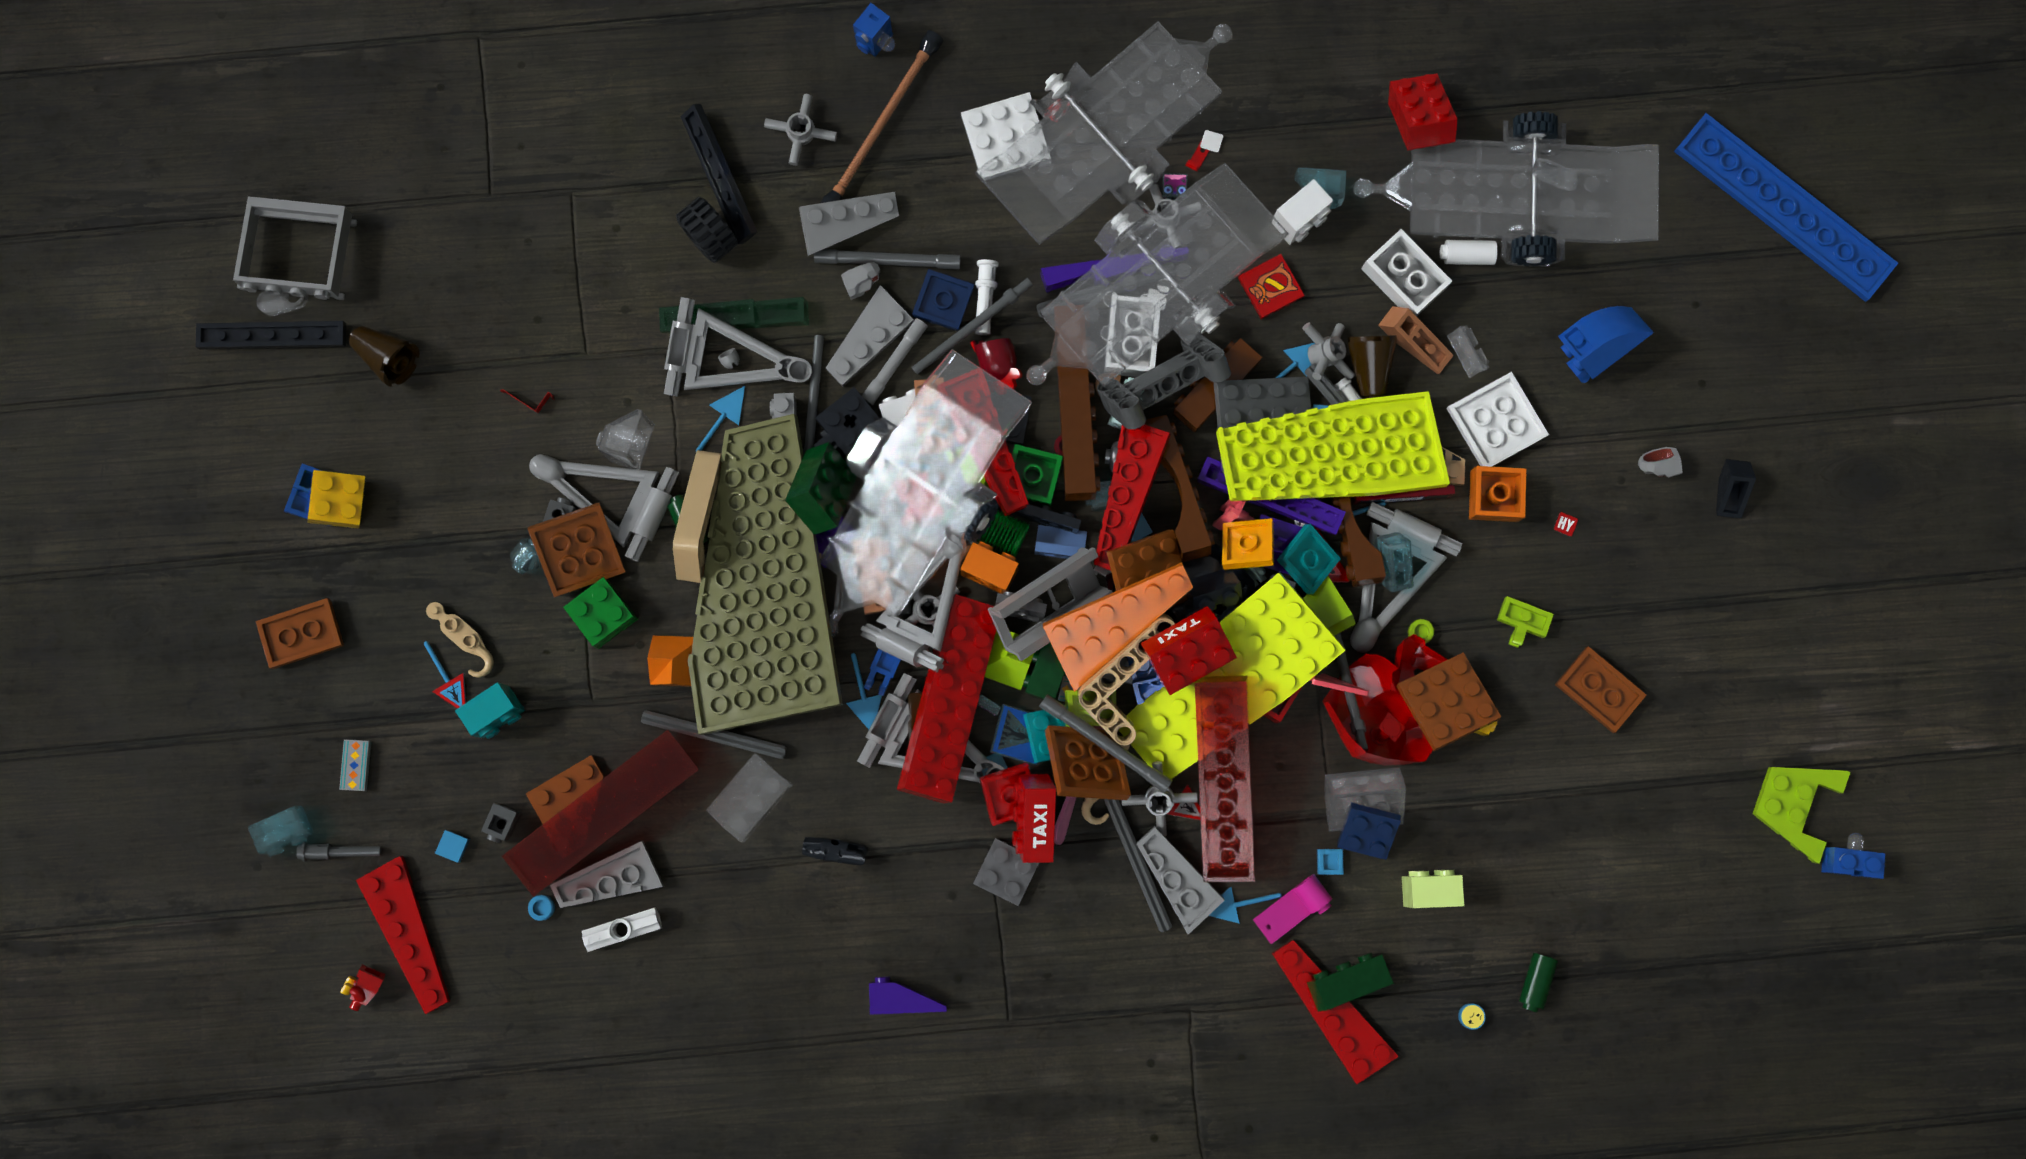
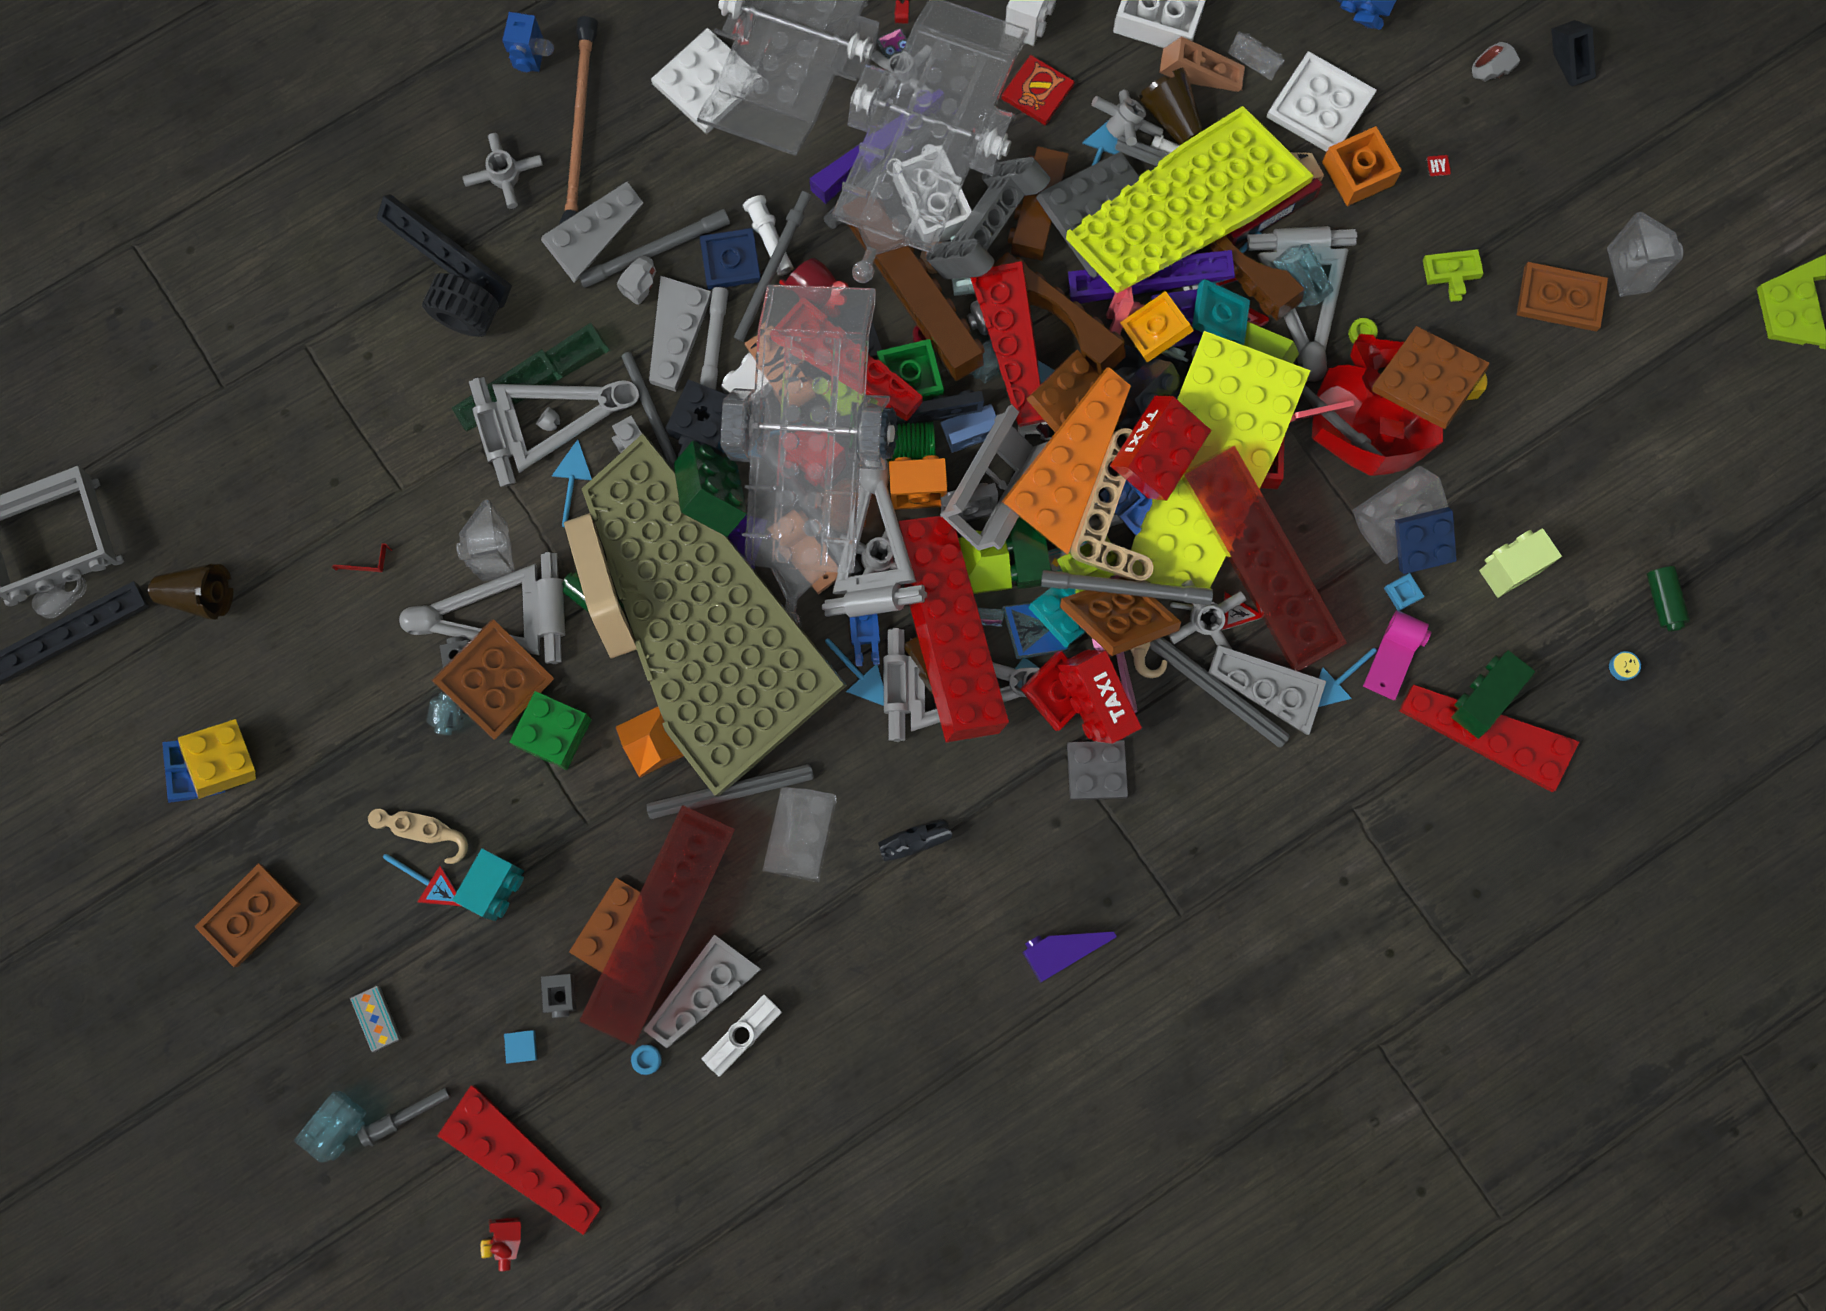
camera: 25 degrees left, 5 degrees down
none -> clear slope [1607,212,1683,297]

